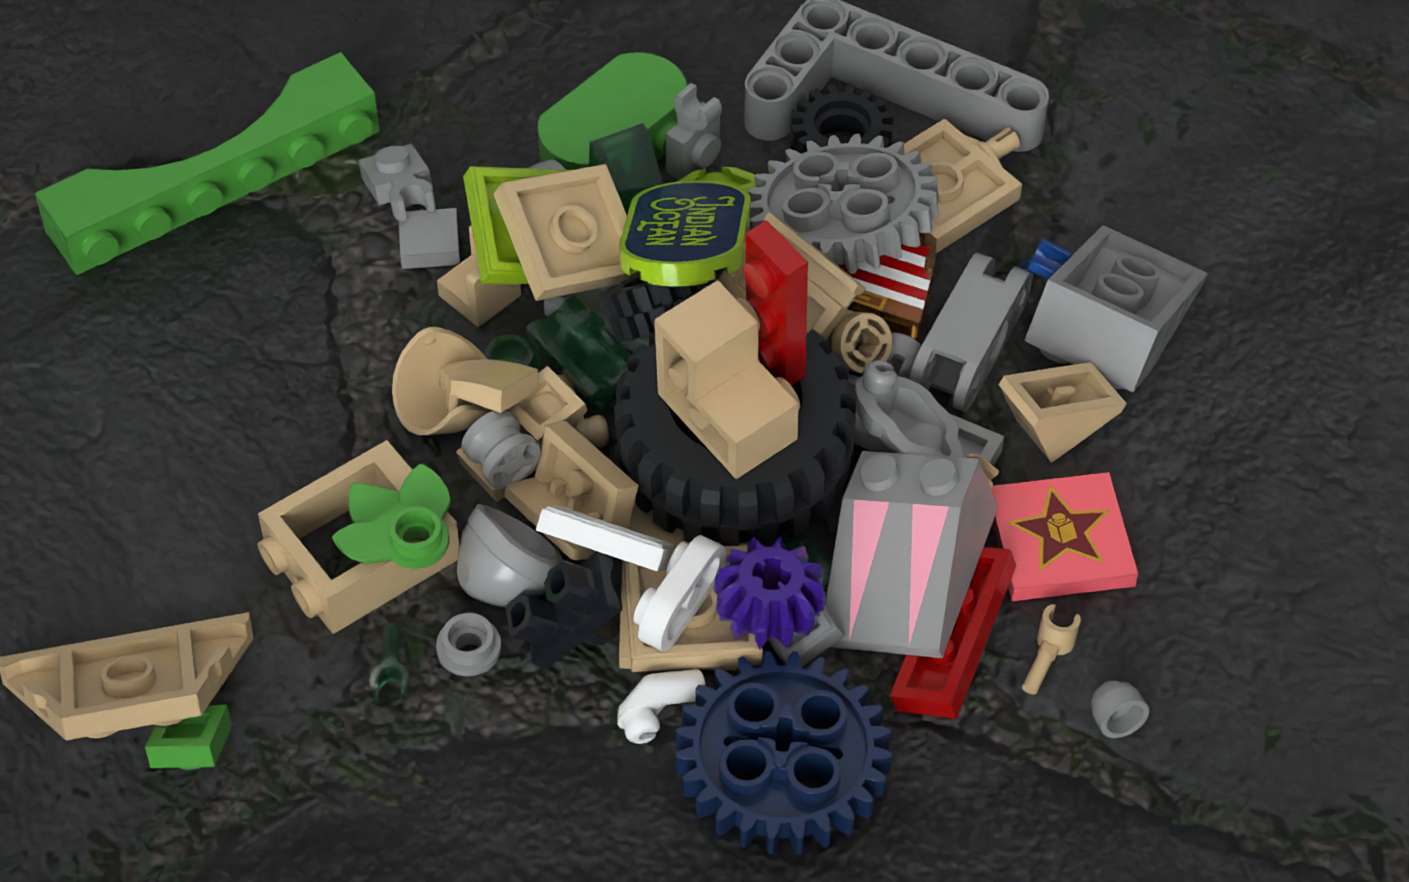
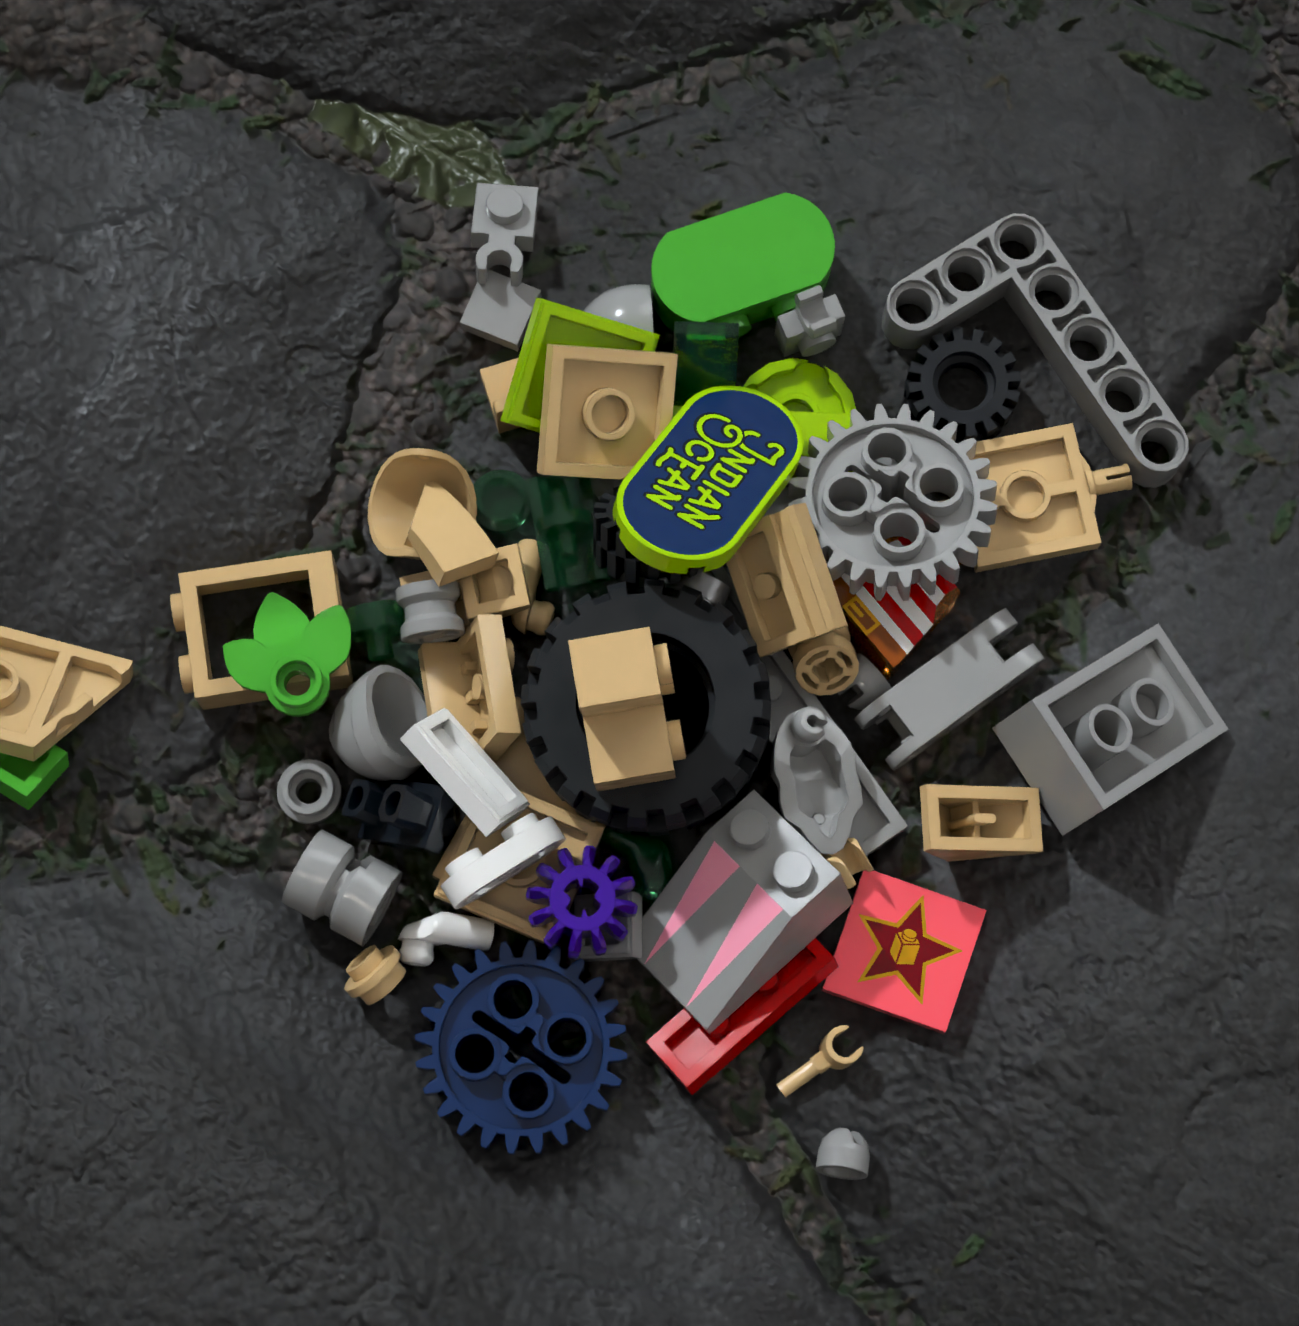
camera: 25 degrees right, 25 degrees up
bright green arch [35,52,380,275] -> none
clear green hand [370,624,412,703] -> none
red plate [743,220,808,386] -> none
blue hand [1021,238,1072,280] -> none
none -> light grey wheel [281,830,403,947]
none -> tan plate [344,945,406,1005]
none -> clear green tile [345,600,405,661]

